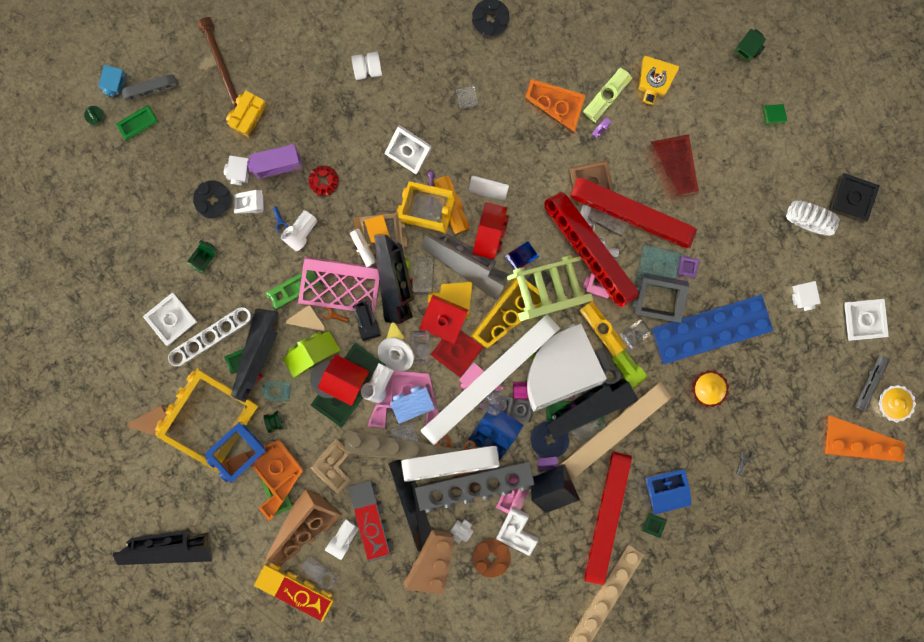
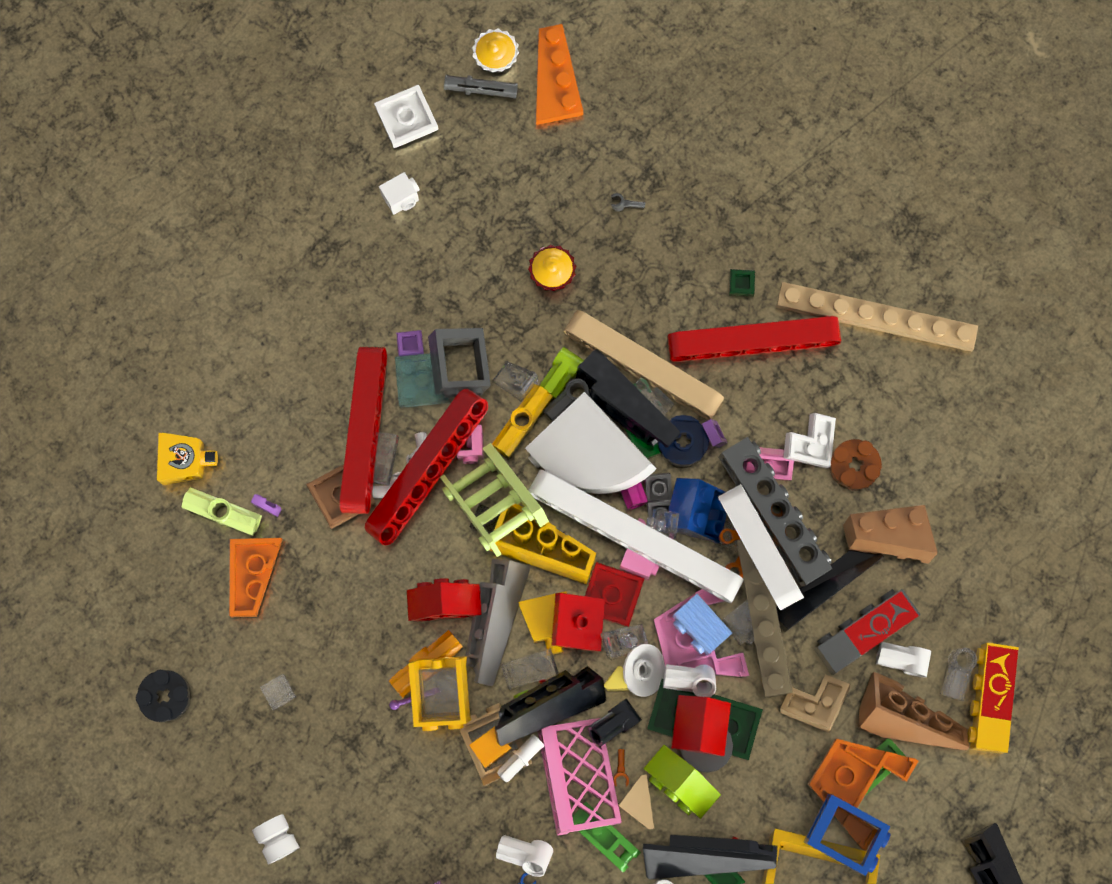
camera: 110 degrees left, 10 degrees down
clear light blue brick [262,381,291,402] -> none
dark green wheel [263,411,284,433] -> none
red gear [308,165,339,196] -> none
white slope [384,125,432,174] -> none
white gear [450,519,474,544] -> none
white slope [469,176,509,201] -> none
clear blue slope [504,241,539,270] -> none
black slope [531,464,580,513] -> none
blue slope [644,468,692,515] -> none
clear red wedge [651,134,699,197] -> none
blue plate [652,294,773,365] -> none
dark green brick [734,29,766,62] -> none
green slope [764,104,787,125] -> none
white gear [787,200,840,236] -> none
black plate [830,173,880,222] -> none

